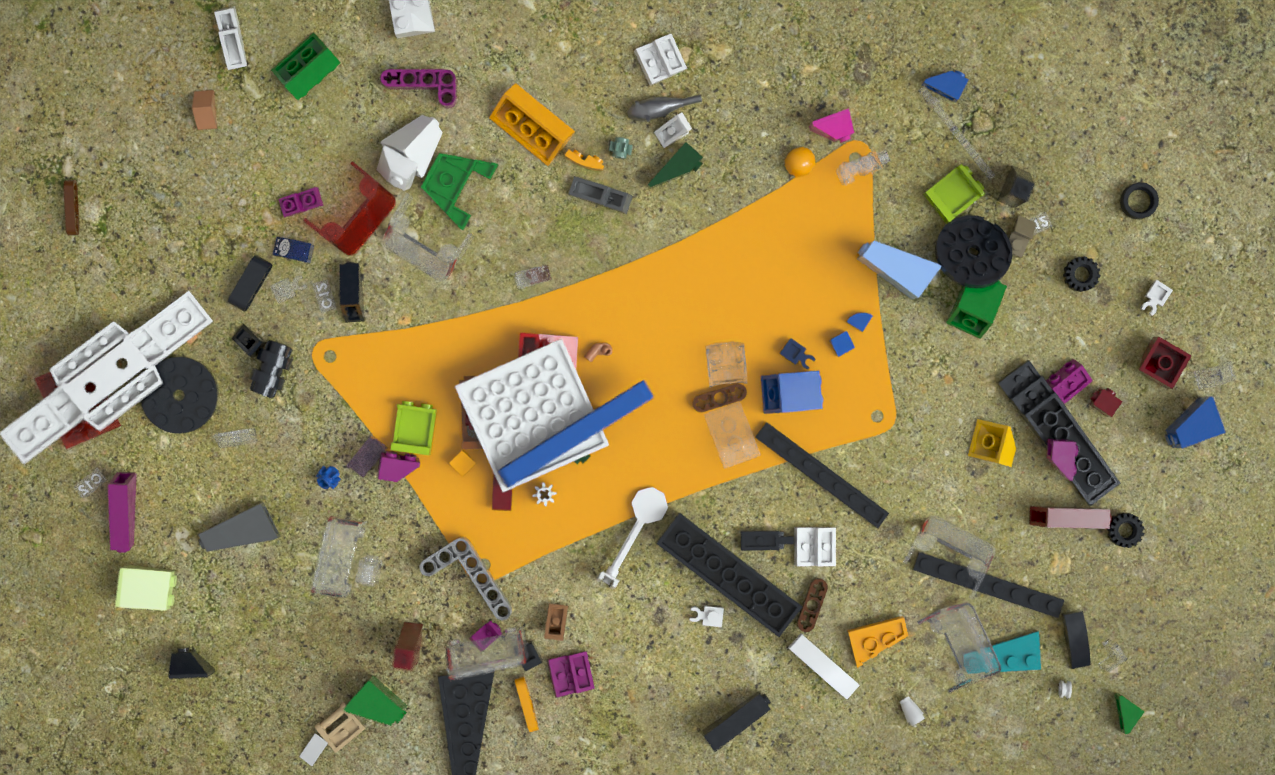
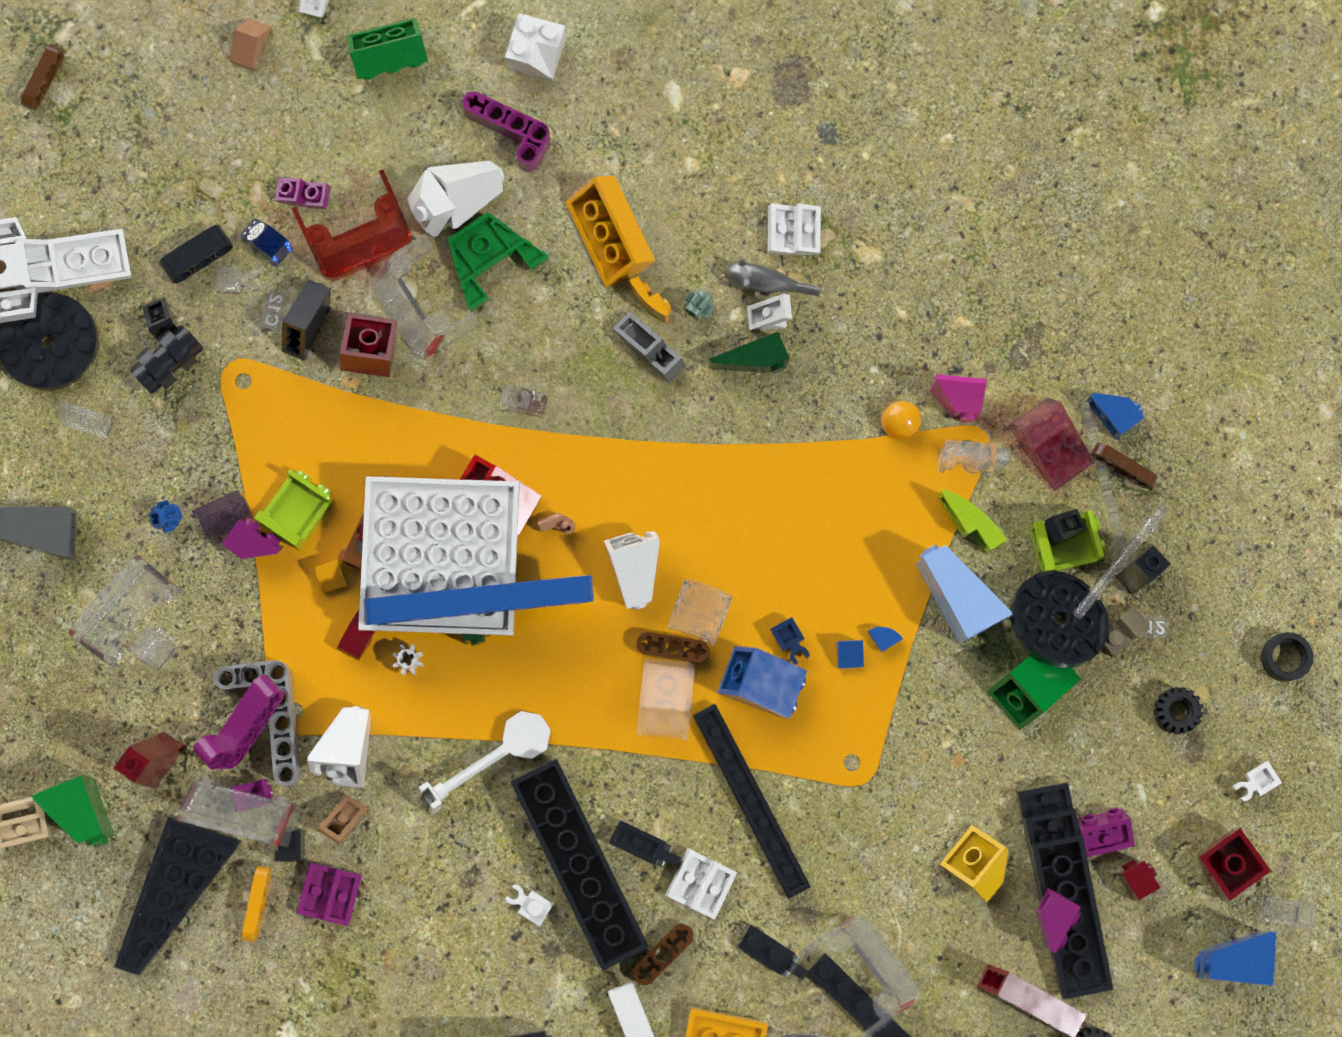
camera: 25 degrees right, 10 degrees down
none -> magenta beam [193,674,284,770]
none -> white slope [307,706,371,788]
none -> dark red slope [340,313,398,377]
none -> white slope [604,531,660,610]
none -> black hinge [737,925,808,980]
none -> lime slope [937,489,1007,554]
none -> clear pink slope [1008,398,1095,491]
none -> black slope [1044,509,1088,546]
none -> clear bar [1073,505,1168,619]
none -> reddish brown beam [1091,442,1158,489]

